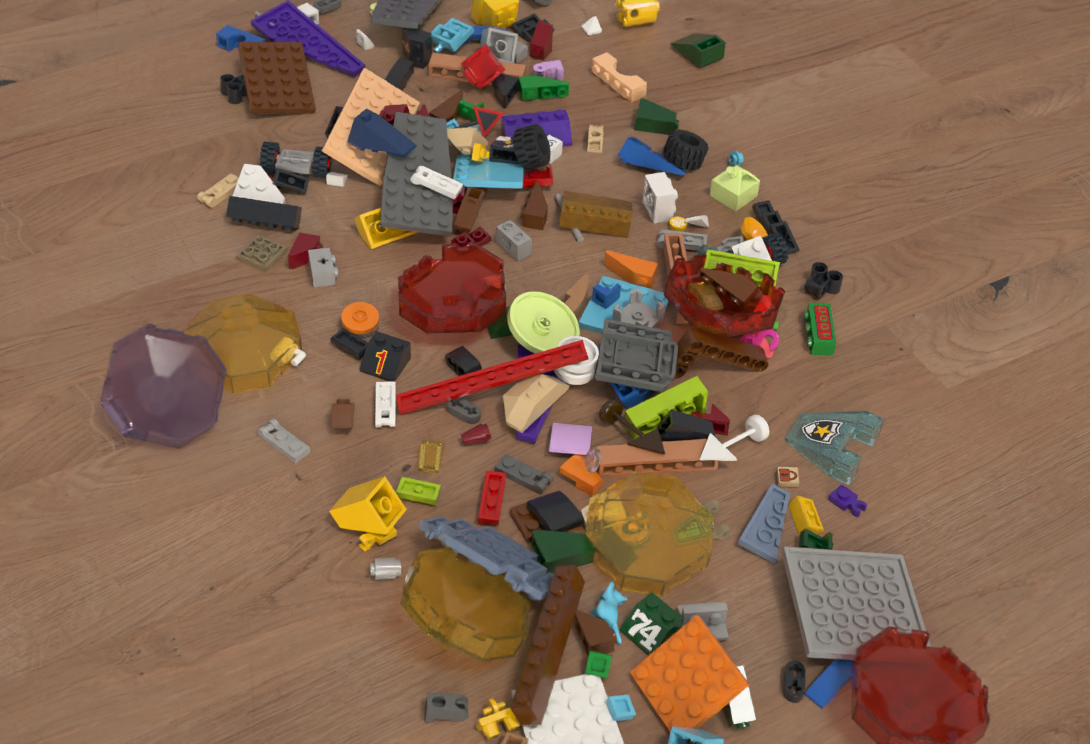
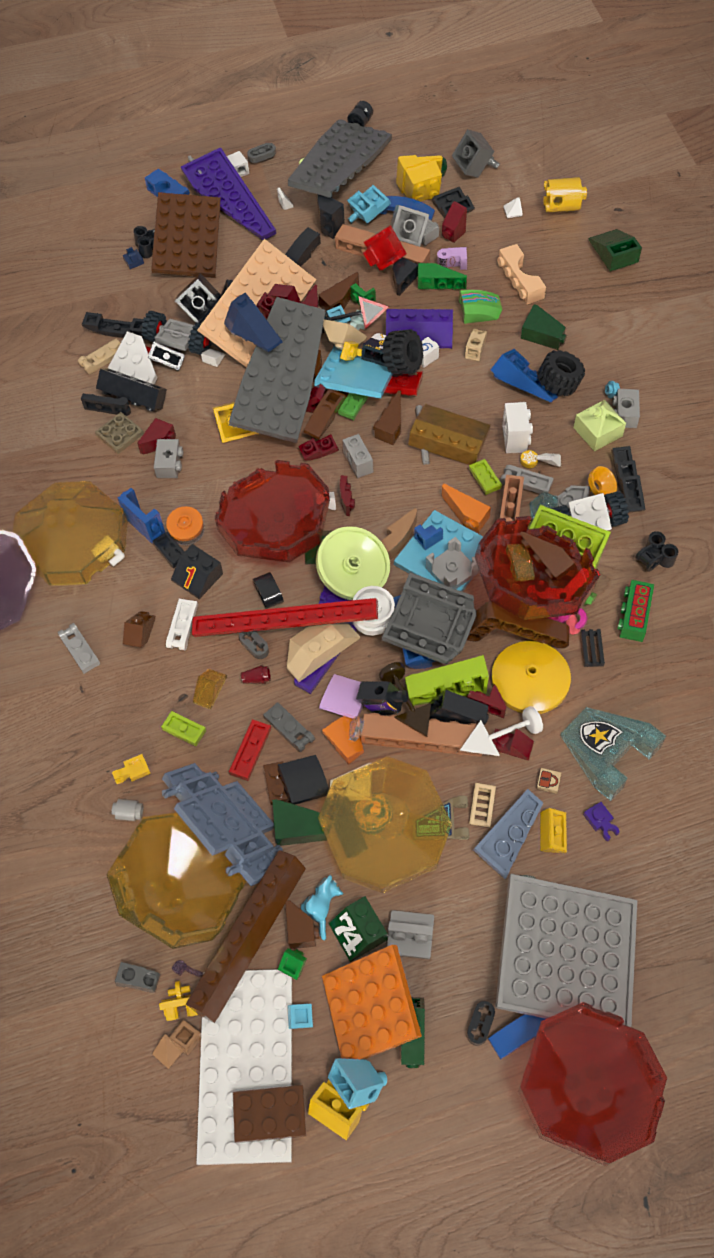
camera: 20 degrees right, 15 degrees up
yellow slope [329,476,407,535] -> none
white plate [411,166,463,200] -> none
dark green bracket [799,529,833,550] -> none
none -> black plate [81,393,131,416]
none -> black slope [82,312,144,338]
none -> blue panel [118,488,165,544]
none -> dark blue tile [122,247,144,270]
none -> hand [172,960,204,978]
none -> black piece [175,273,222,323]
none -> bright green plate [338,393,369,420]
none -> dark red slope [340,475,355,516]
none -> black torso [356,681,408,716]
none -> bright green slope [459,290,502,324]
none -> lime plate [469,459,502,495]
none -> tan slope [469,783,496,828]
none -> yellow dish [491,641,571,714]
none -> dark red slope [492,728,534,761]
none -> black tile [580,629,605,667]
none -> light grey brick [612,389,640,428]

